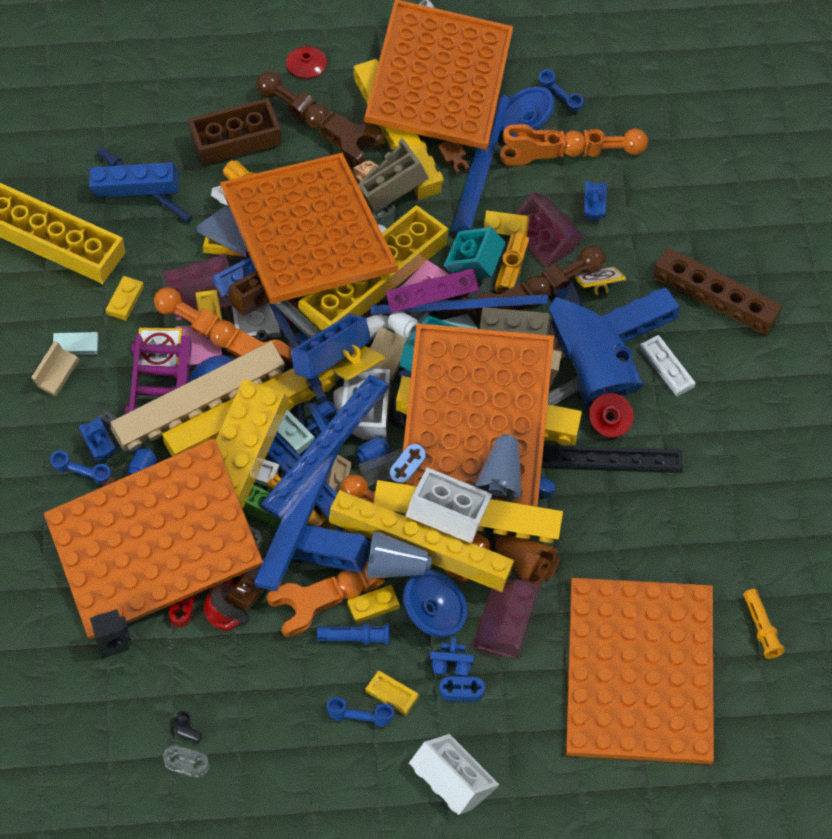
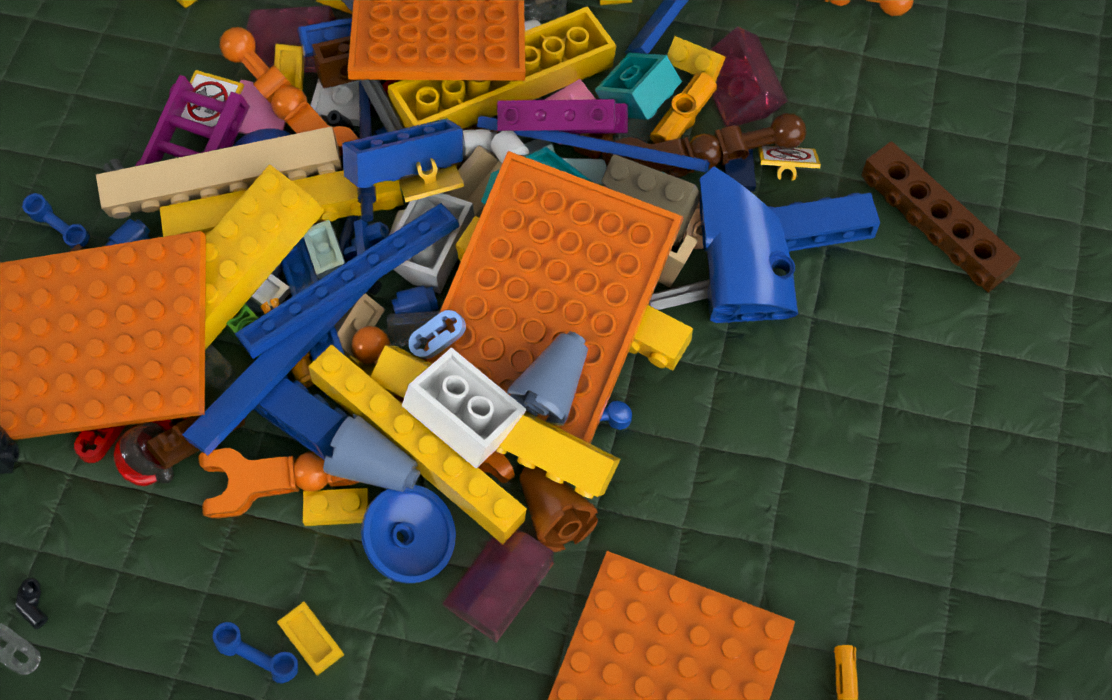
camera: 20 degrees right, 5 degrees up
tan panel [32,341,79,397] -> none
light aqua tile [53,332,99,355] -> none
blue hips [79,417,116,461] -> none
yellow plate [106,276,144,321] -> none
blue pin [317,623,390,645] -> none
blue hips [430,637,474,677] -> none
blue beam [439,676,485,702] -> none
black tile [541,445,683,473] -> none
blue hips [584,182,607,221] -> none
red dish [589,393,634,438] -> none
white tile [640,335,696,397] -> none

